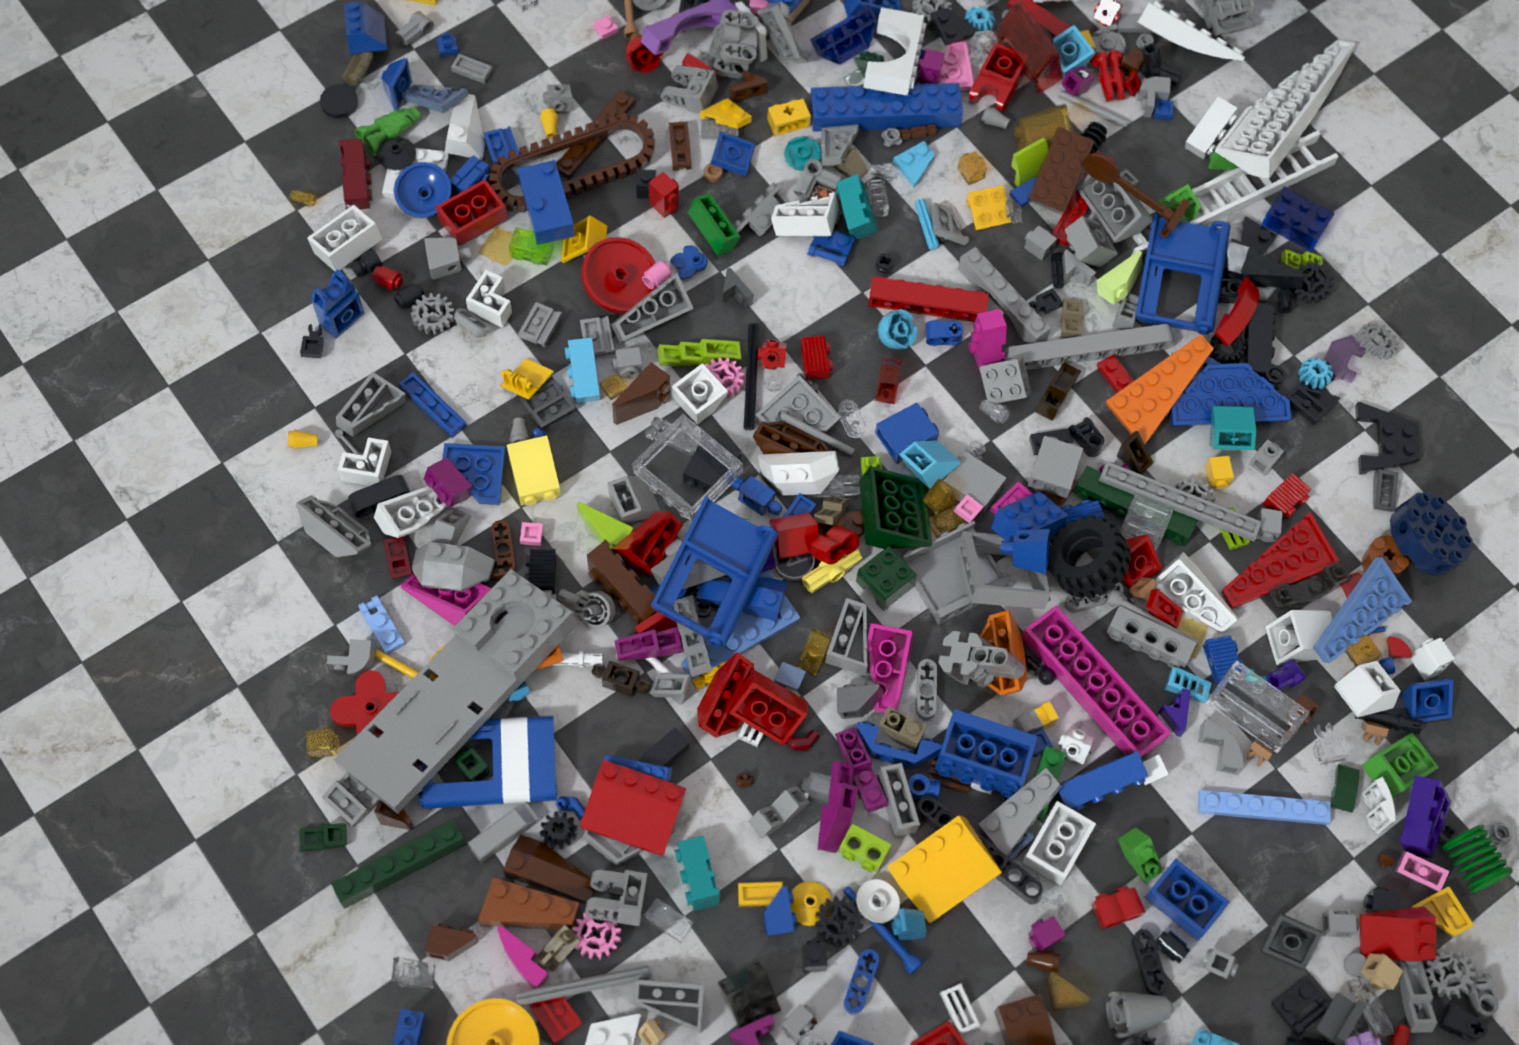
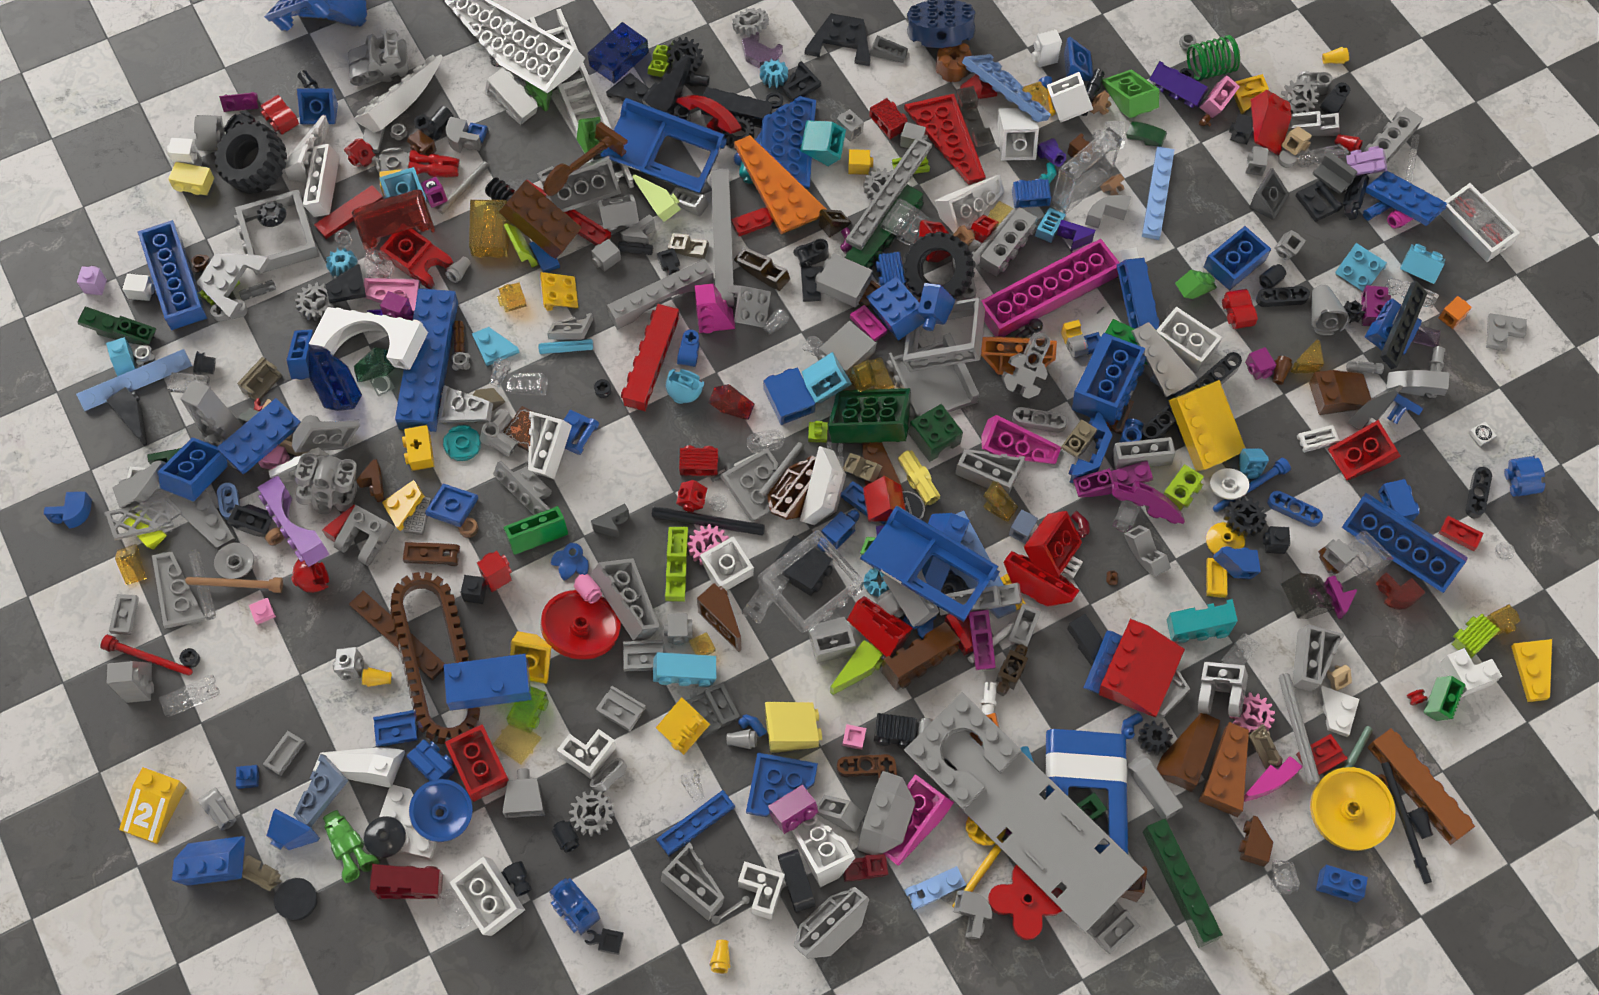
camera: 80 degrees left, 0 degrees up
clear yellow pin [290,189,316,207] -> none
dark green slope [299,823,347,852] -> none
clear yellow brick [306,728,340,759] -> none
red brick [372,266,403,291] -> none
light grey pin [558,589,616,628] -> none
red brick [810,525,860,565] -> none
teal wedge [836,174,879,239] -> none
flat silver slope [837,682,883,719] -> none
bright pink plate [954,494,983,523] -> none
clear tile [1006,199,1022,225] -> none
white brick [1058,728,1094,764] -> none
red slope [1124,70,1142,97] -> none
white slope [1362,777,1395,834] -> none
red tile [1387,636,1413,658] -> none

